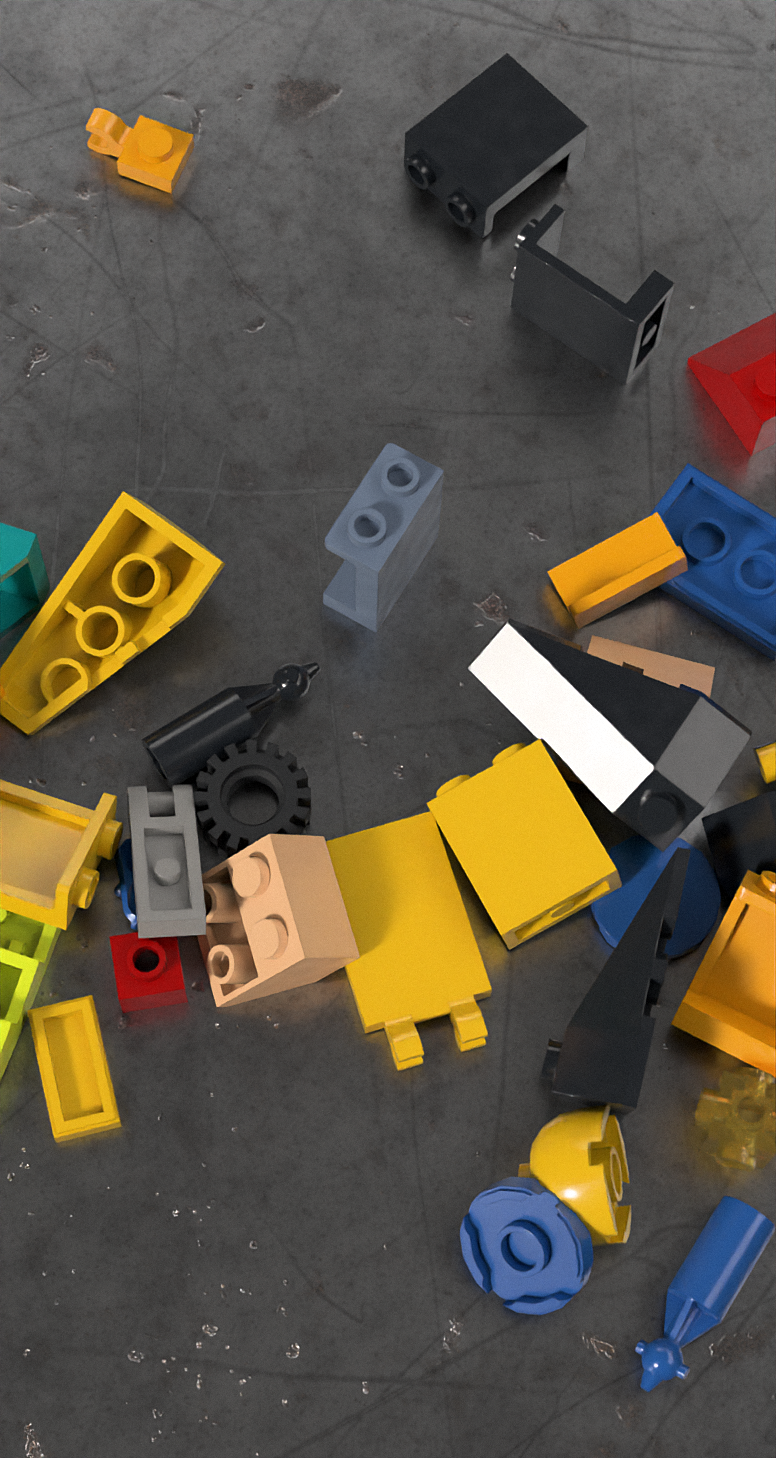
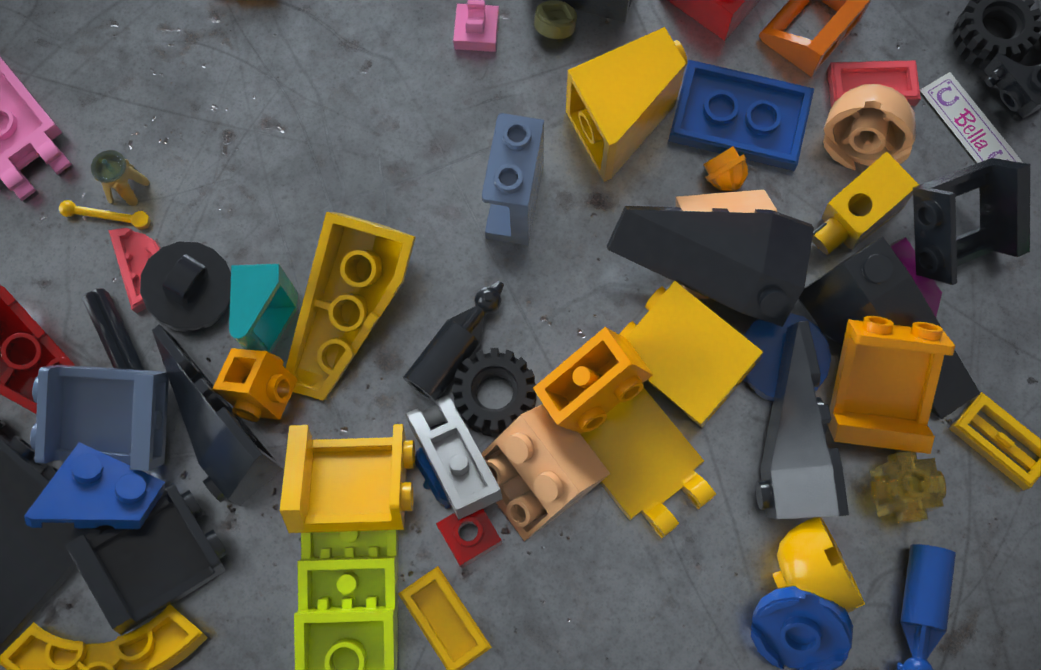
camera: 15 degrees left, 5 degrees up
light orange panel [547,512,688,629] -> none
none -> bright pink tile [453,0,499,52]
none -> light orange brick [533,327,653,434]
none -> olive tile [534,0,577,39]
none -> yellow slope [566,27,687,182]
none -> light orange plate [703,146,748,191]

